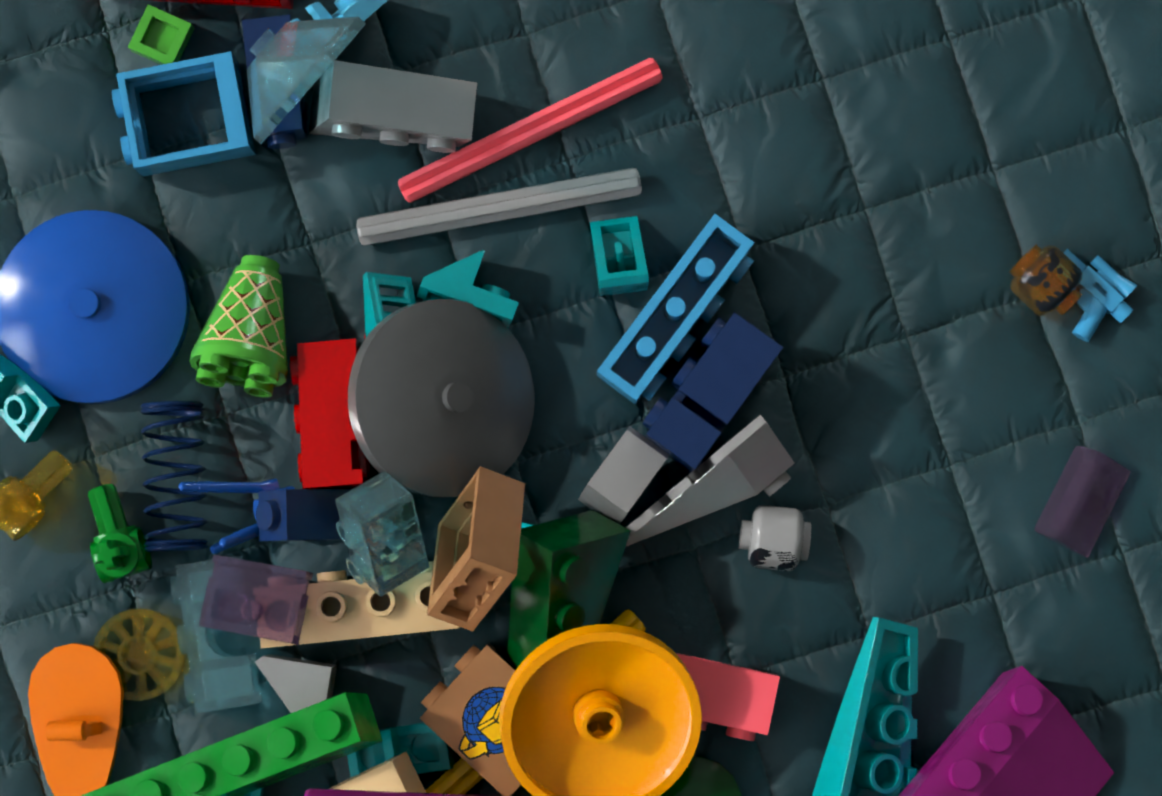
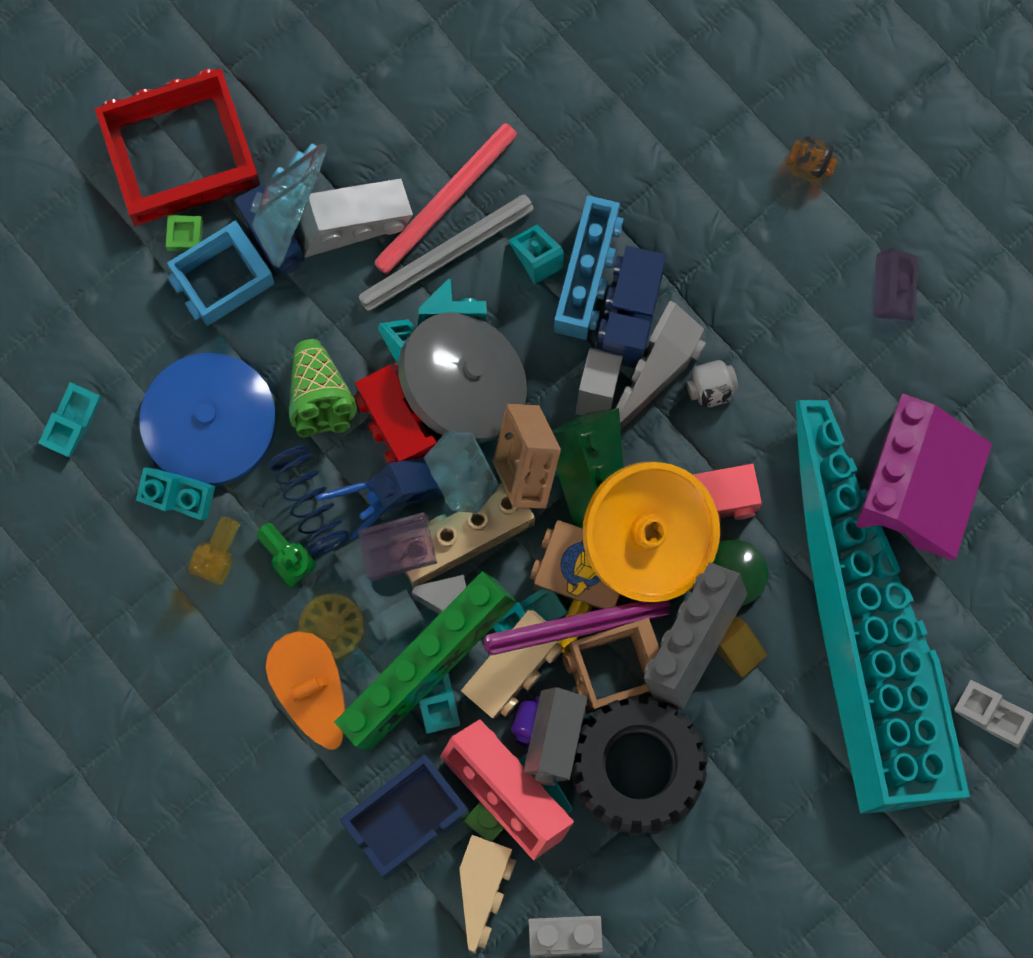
camera: 25 degrees left, 10 degrees down
dark azure piece [1058,248,1137,342] -> none

